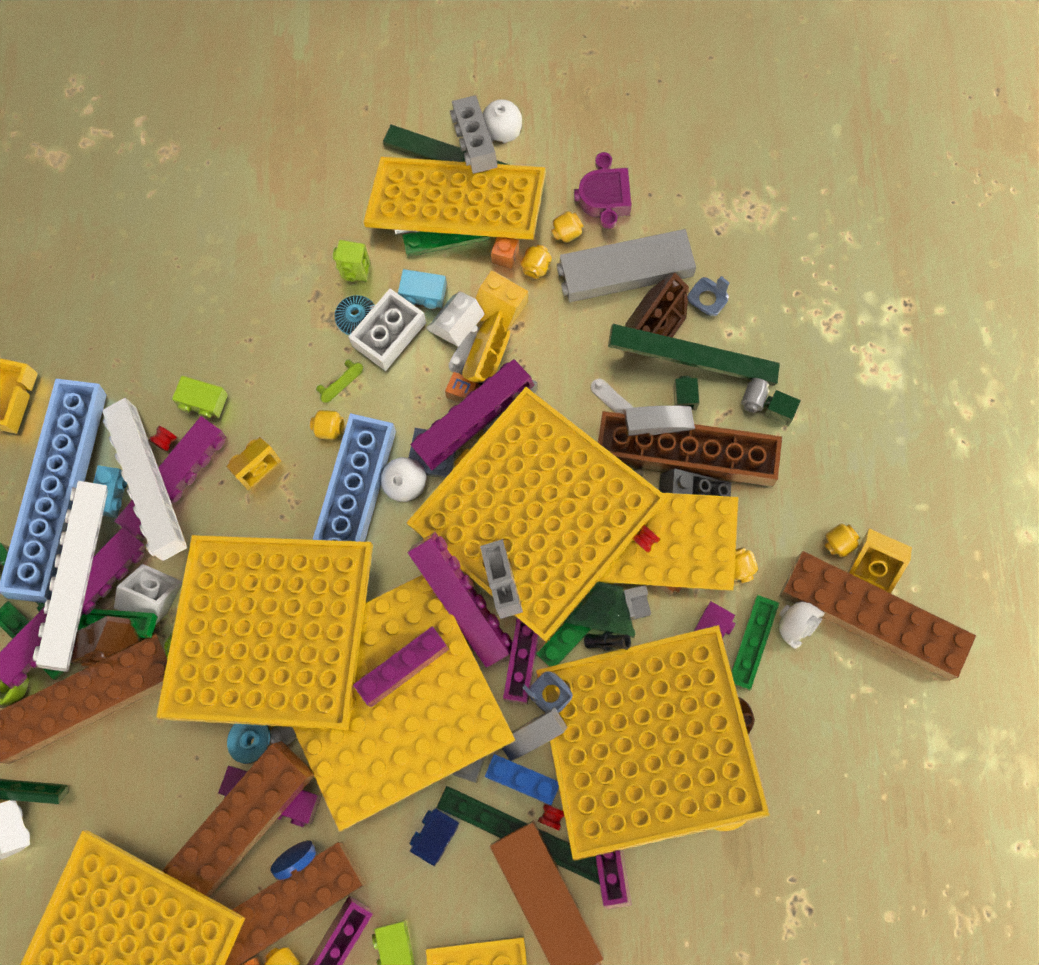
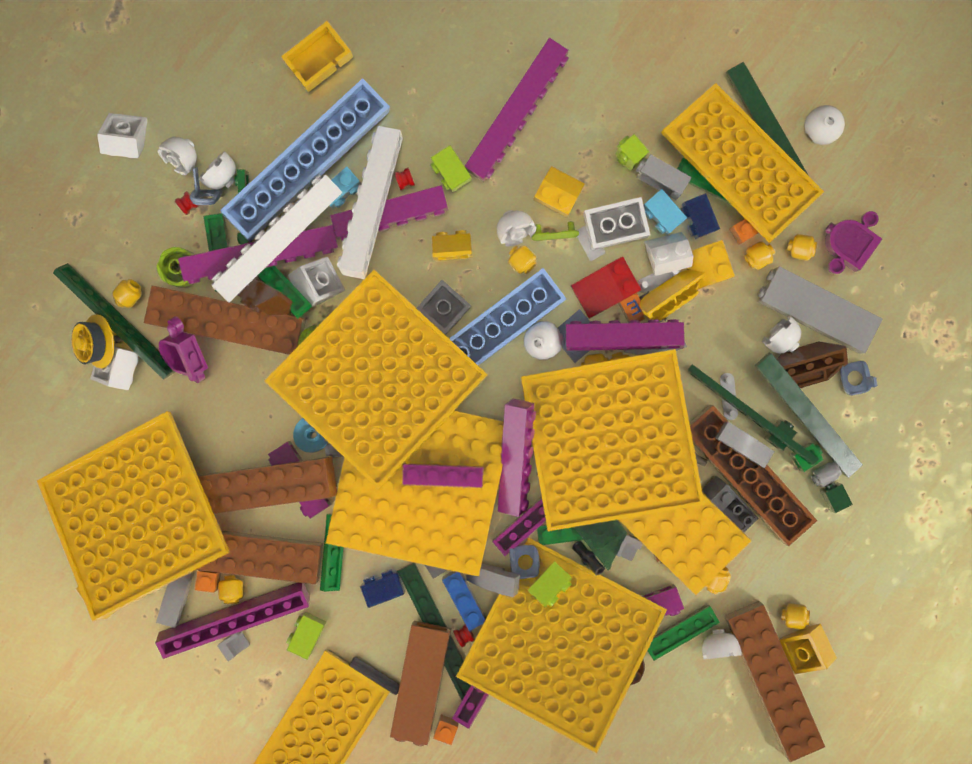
camera: 35 degrees right, 15 degrees up
blue tile [270,840,316,880] -> none
dish [335,295,375,335] -> none
light grey brick [450,95,498,174] -> none
light grey slope [480,540,523,619] -> none
red wheel [633,525,661,553] -> none
none -> magenta piece [158,316,208,383]
none -> green plate [320,514,344,592]
none -> black axle [350,657,400,695]
none -> flat silver brick [416,280,471,335]
none -> orange brick [433,714,459,745]
none -> magenta brick [464,37,569,182]
none -> white cylinder [497,210,536,247]
none -> lime brick [528,561,572,608]
none -> yellow slope [533,166,585,218]
none -> red slope [571,256,641,319]
none -> white sticker [577,225,606,261]
none -> light grey window [636,154,691,200]
none -> clear blue brick [681,193,720,240]
none -> dark green tile [688,364,819,465]
none -> white cylinder [762,316,801,353]
none -> green brick [789,443,824,472]

